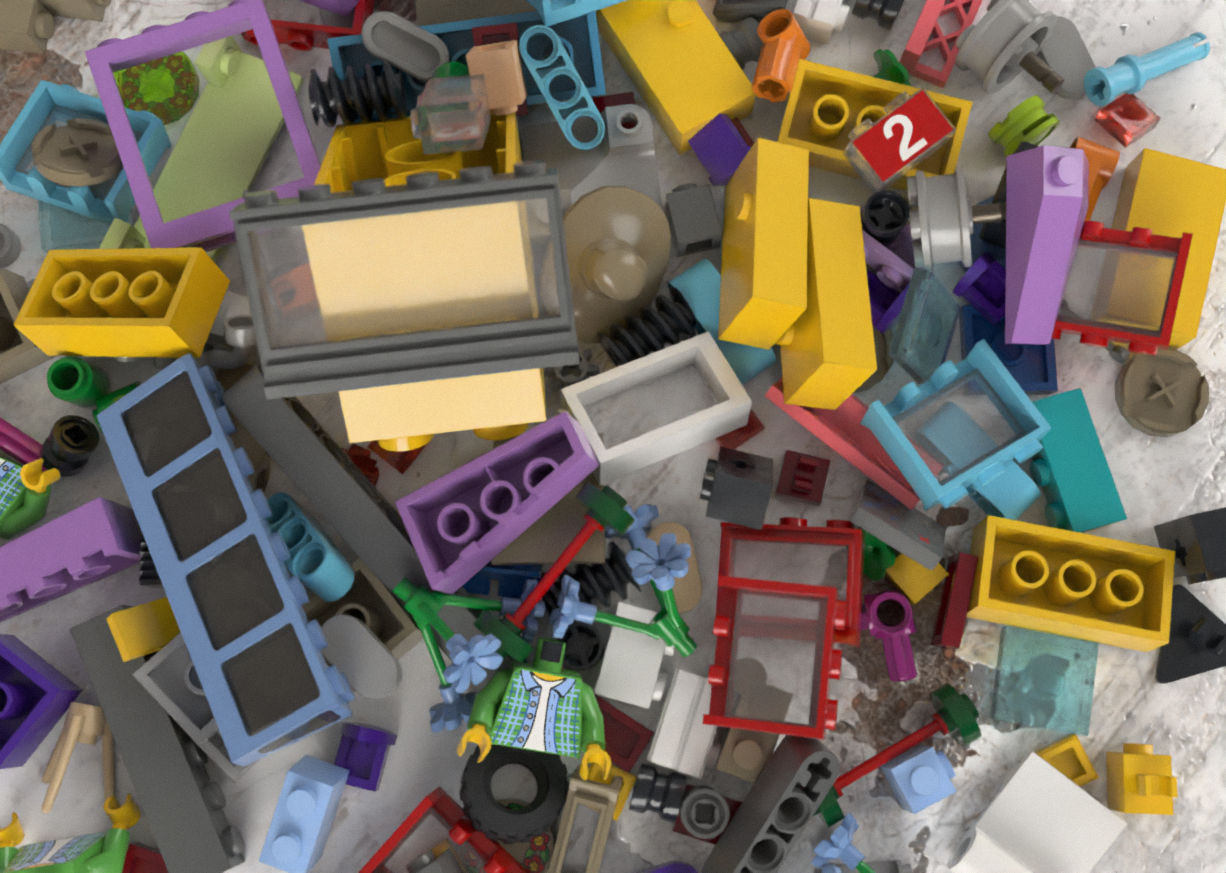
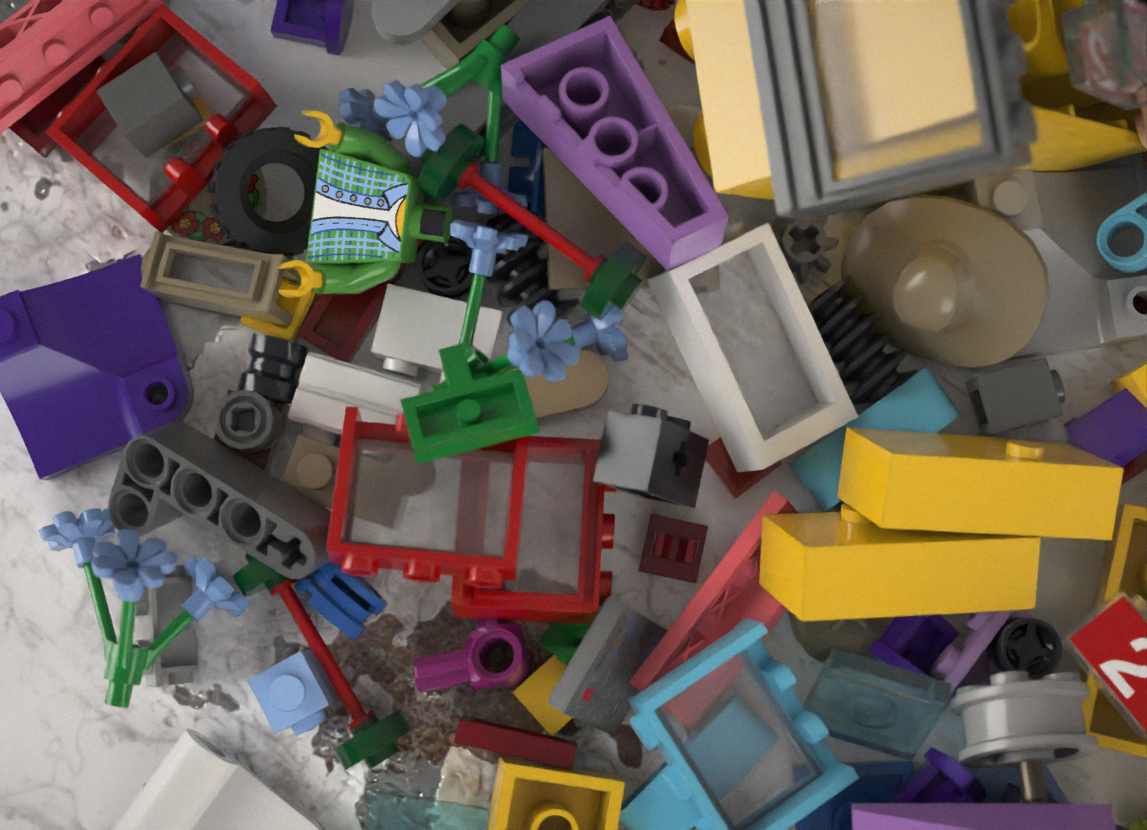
camera: 90 degrees right, 5 degrees up
none -> blue wheel [294,561,388,640]
none -> green hinge [400,344,539,464]

